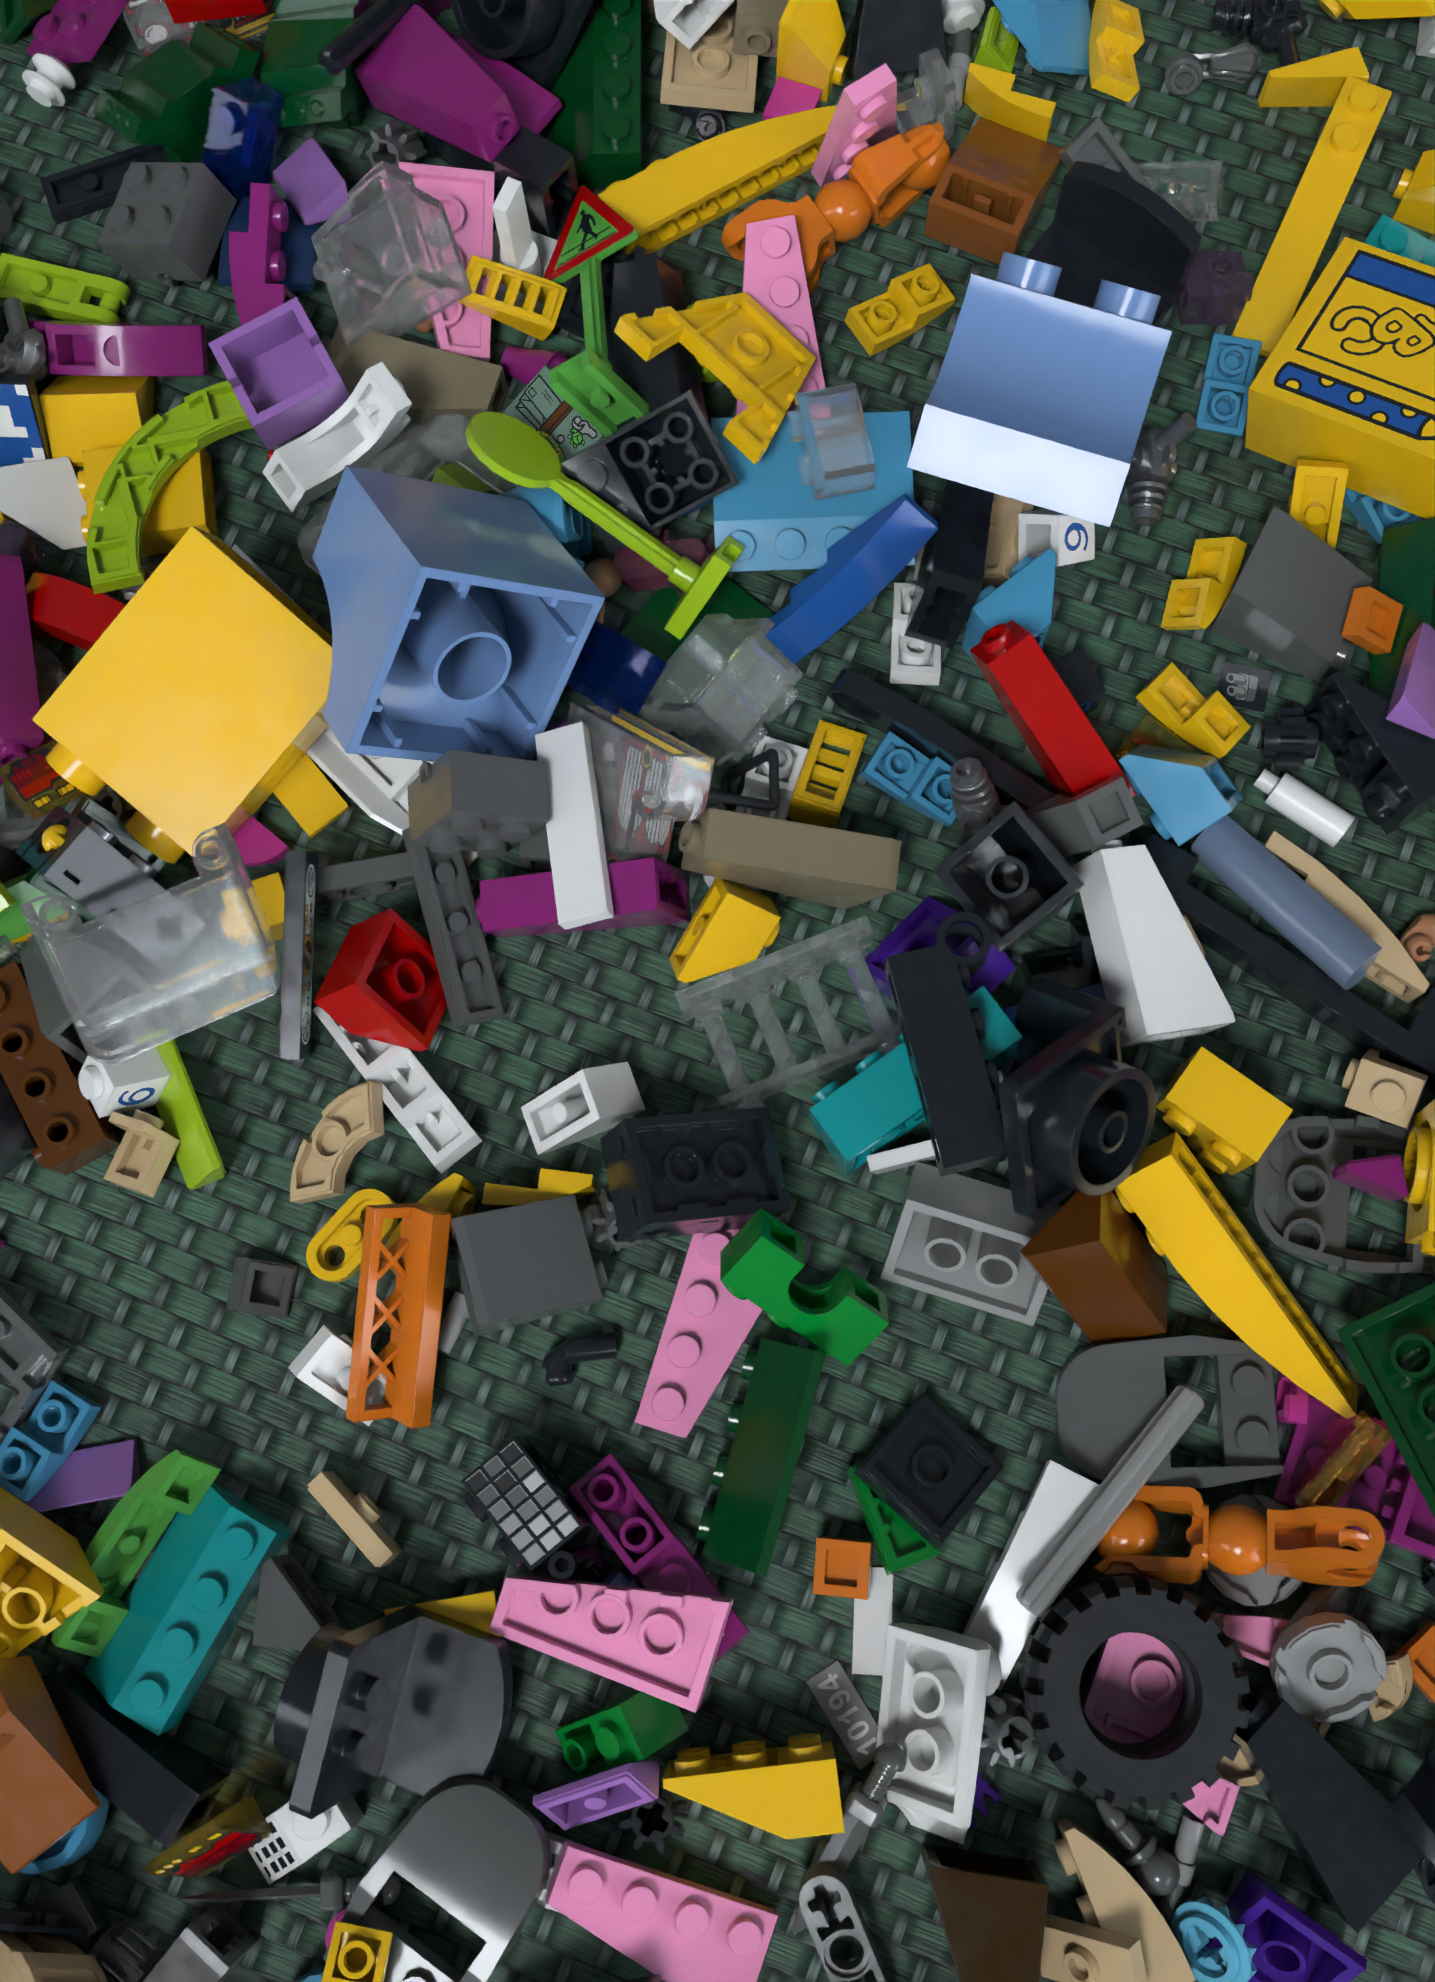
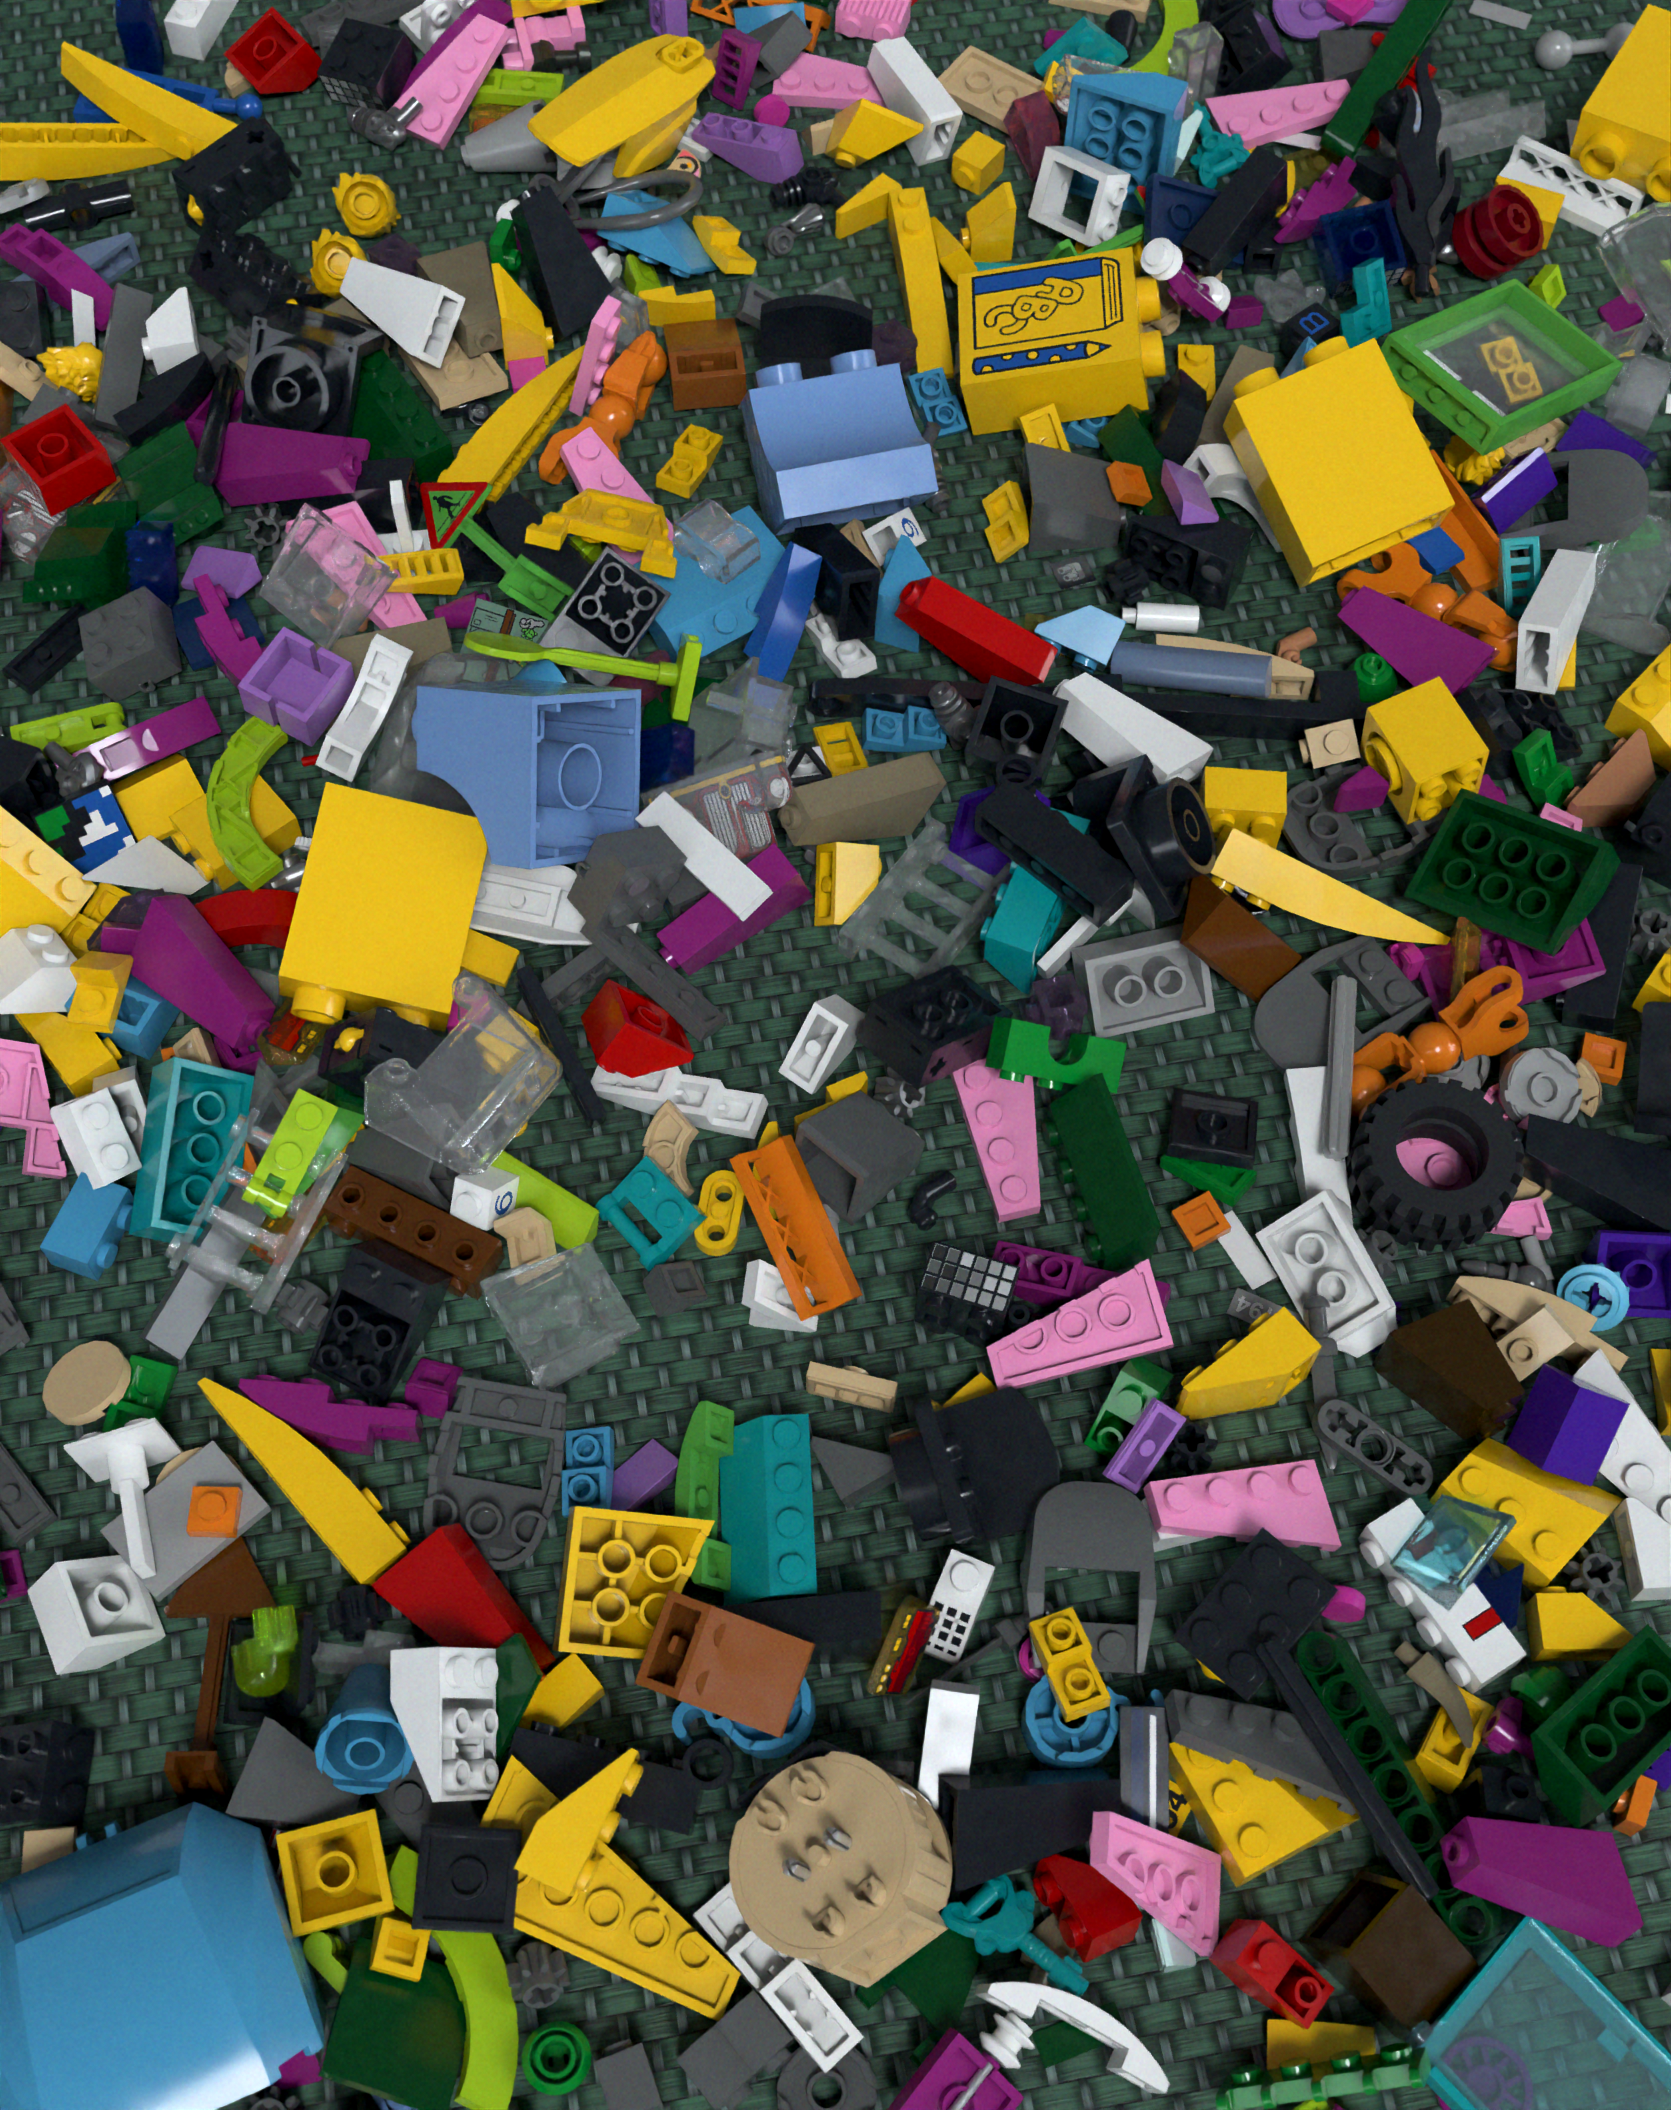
camera: 40 degrees left, 15 degrees down
dark grey slope [1025,775,1144,857] -> none
yellow slope [1135,662,1251,758] -> none
none -> clear piece [479,1242,641,1391]
none -> teal plate [594,1155,707,1272]
none -> yellow slope [930,216,978,285]
none -> clear purple brick [1025,972,1088,1041]

